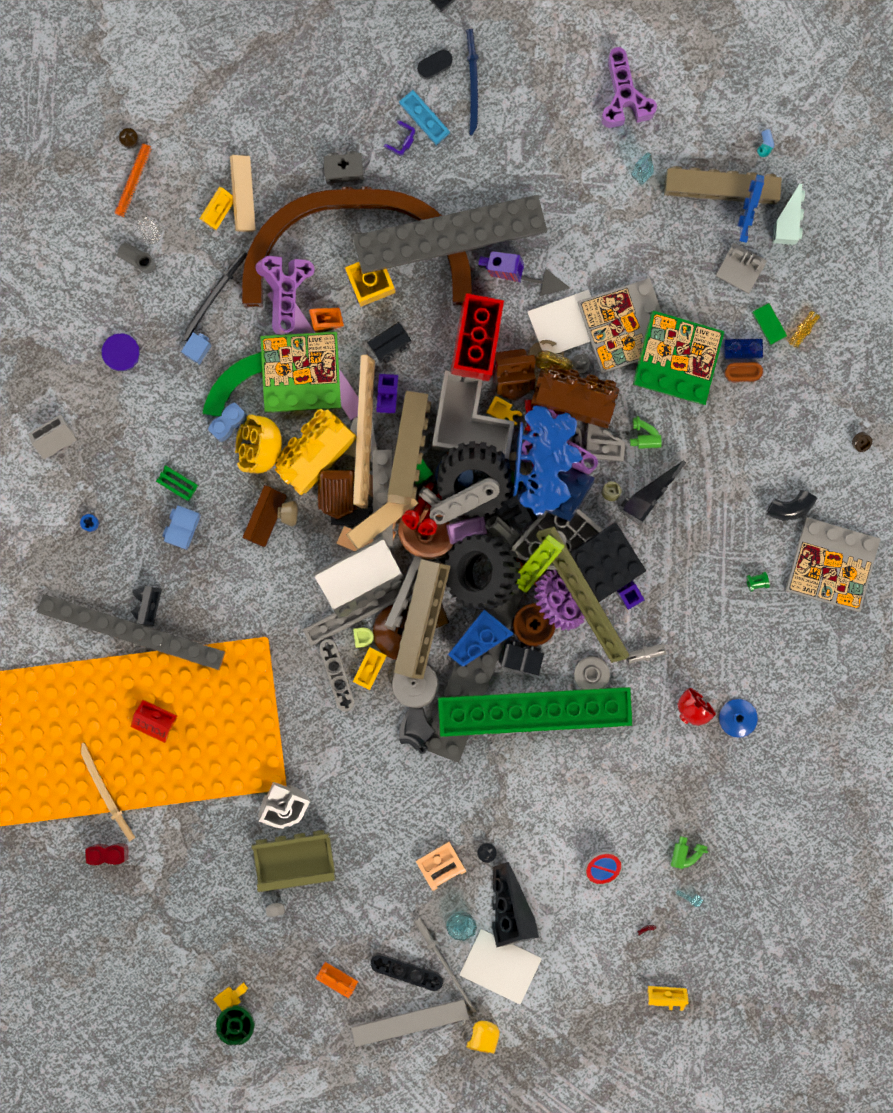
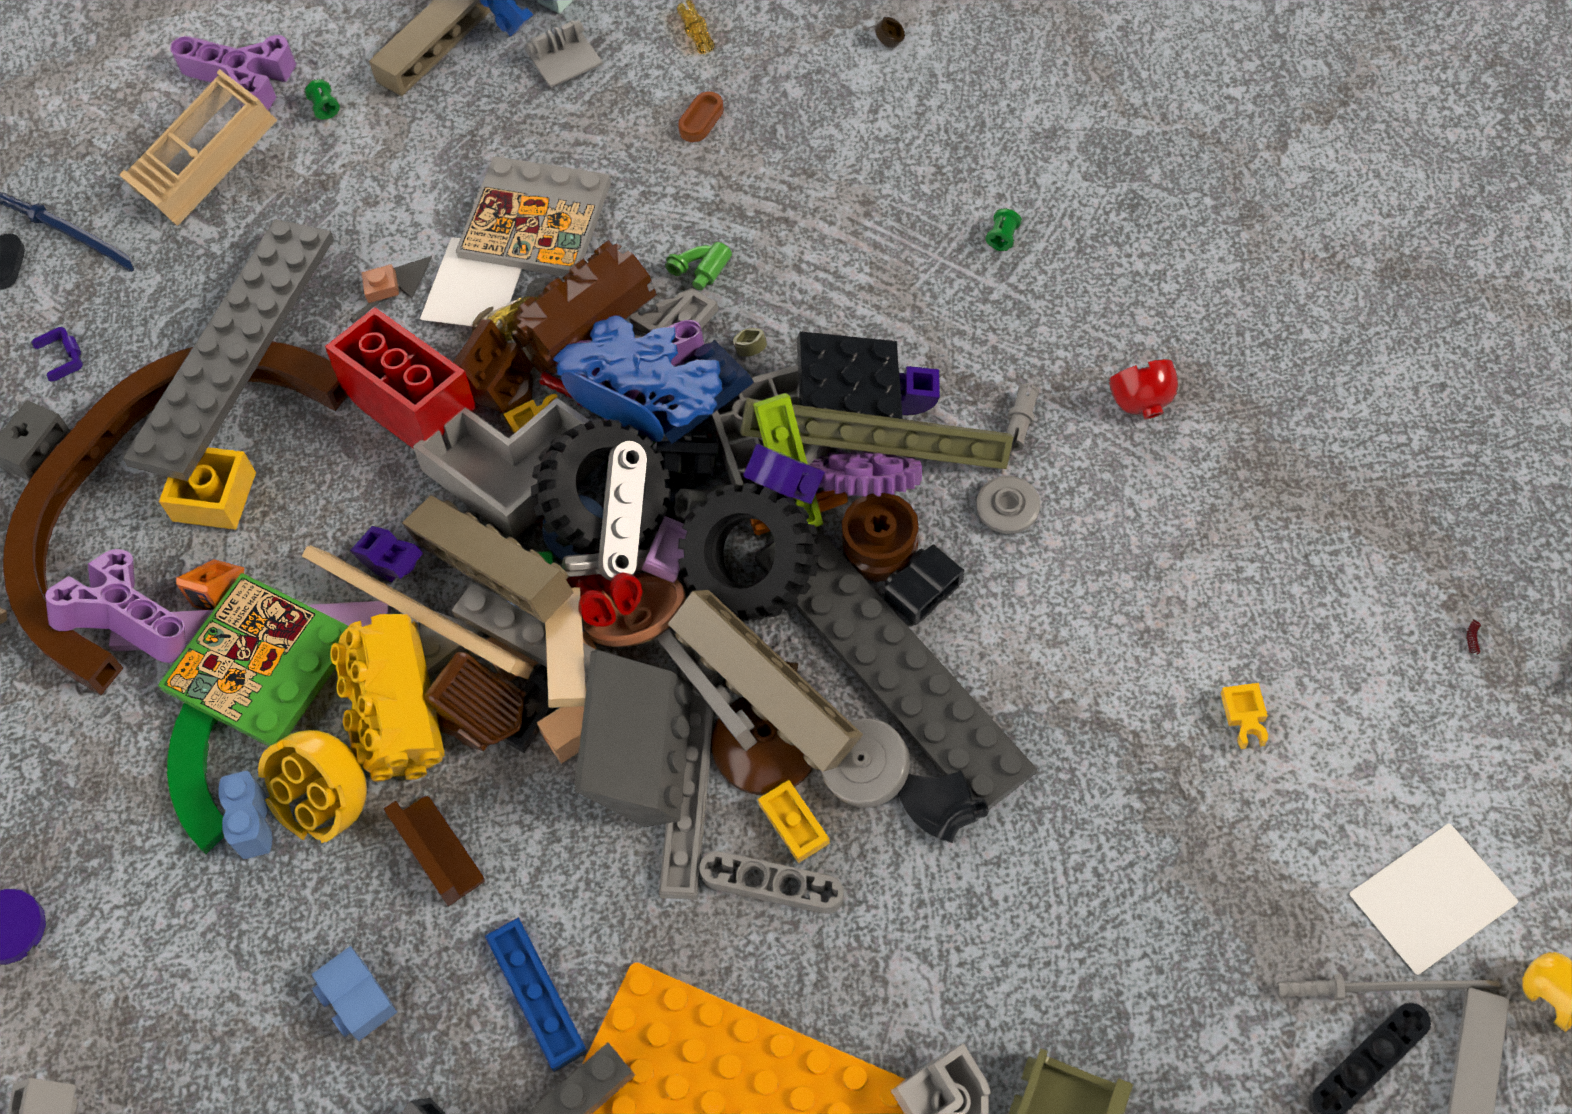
camera: 55 degrees left, 25 degrees down
green tile [155,465,199,502] -> none
medium blue brick [181,333,212,365] -> none
black sword [184,251,247,341] -> none
dark tan cone [278,501,298,527] -> none
yellowish green tile [353,627,374,648] -> none
black brick [367,322,412,364] -> none
dark azure tile [399,90,450,145] -> none
light nougat plate [416,842,467,891] -> none
green plate [438,687,633,737] -> none
clear light blue hair [446,911,477,941] -> none
blue wing [448,610,514,667] -> none
black tile [477,843,497,863] -> none
dark purple torso [478,251,525,283] -> none
black wedge [492,862,539,948] -> none
piece [584,851,622,885] -> none
black wedge [620,460,686,525] -> none
clear light blue slope [631,152,654,185] -> none
plate [632,310,725,405] -> none
bright green plant [670,836,708,869] -> none
clear light blue hand [676,890,703,907] -> none
blue dish [719,699,758,738] -> none
clear blue tile [724,339,763,359] -> none
green tile [752,303,787,346] -> none
black cylinder [766,490,818,521] -> none
plate [785,517,880,612] -> none
none -> tan piece [119,69,277,226]
none -> green bush [304,79,340,120]
none -> nougat plate [362,264,399,303]
none -> blue tile [485,917,588,1072]
none -> dark purple brick [743,444,825,504]
none -> yellow plate [1220,683,1268,749]

